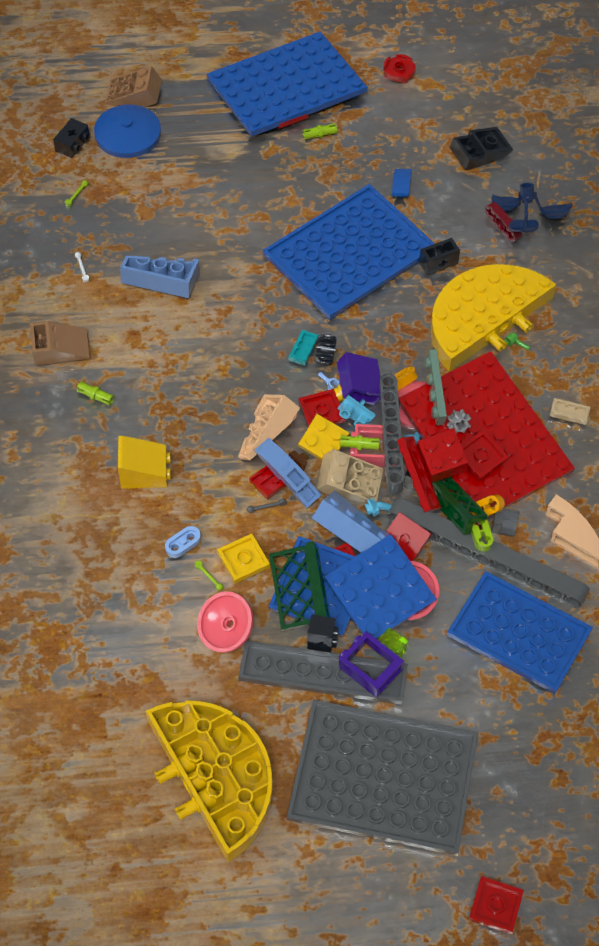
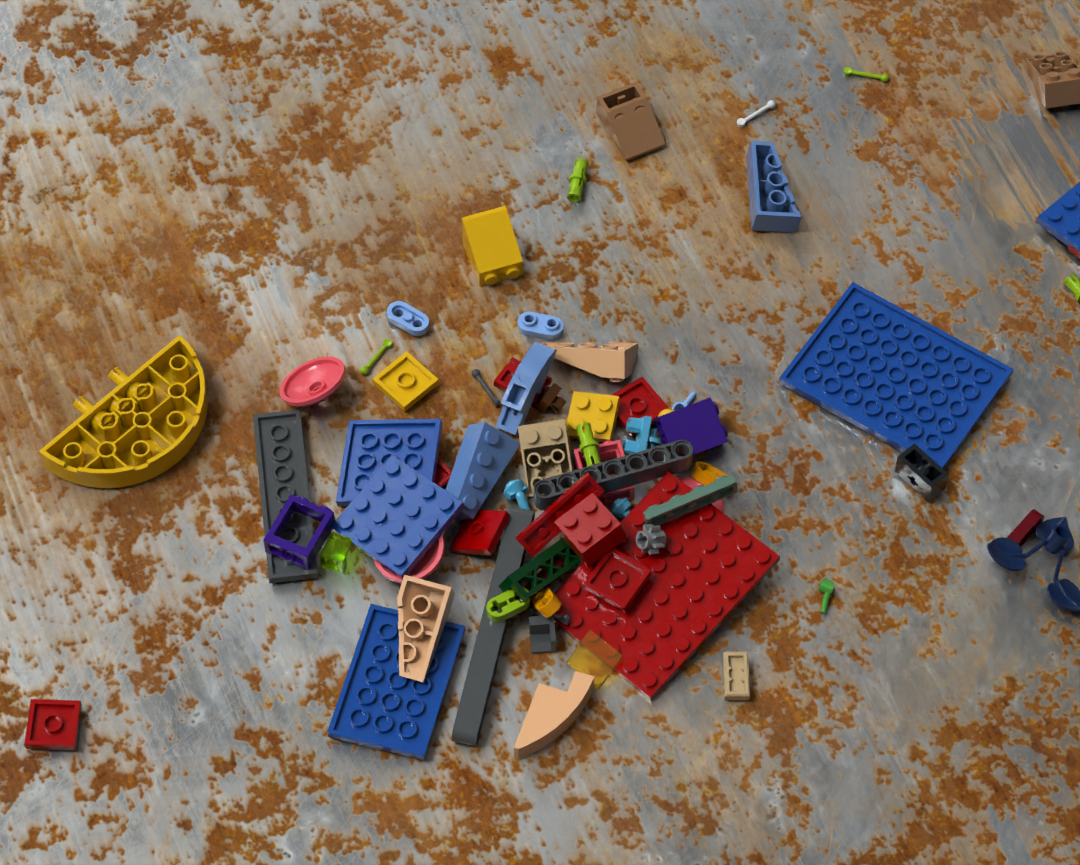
camera: 75 degrees right, 0 degrees up
black brick [53,118,90,158] -> none
blue dish [94,104,161,158] -> none
dark green fence [269,541,330,631] -> none
dark grey plate [287,699,478,856] -> none
teal plate [288,330,319,366] -> none
black brick [307,615,339,653] -> none
black gear [315,334,337,365] -> none
blue slope [392,169,412,198] -> none
yellow brick [430,264,556,372] -> none
none -> light nougat wedge [397,575,455,683]
none -> light blue plate [518,312,563,340]
none -> clear yellow piece [566,630,624,689]

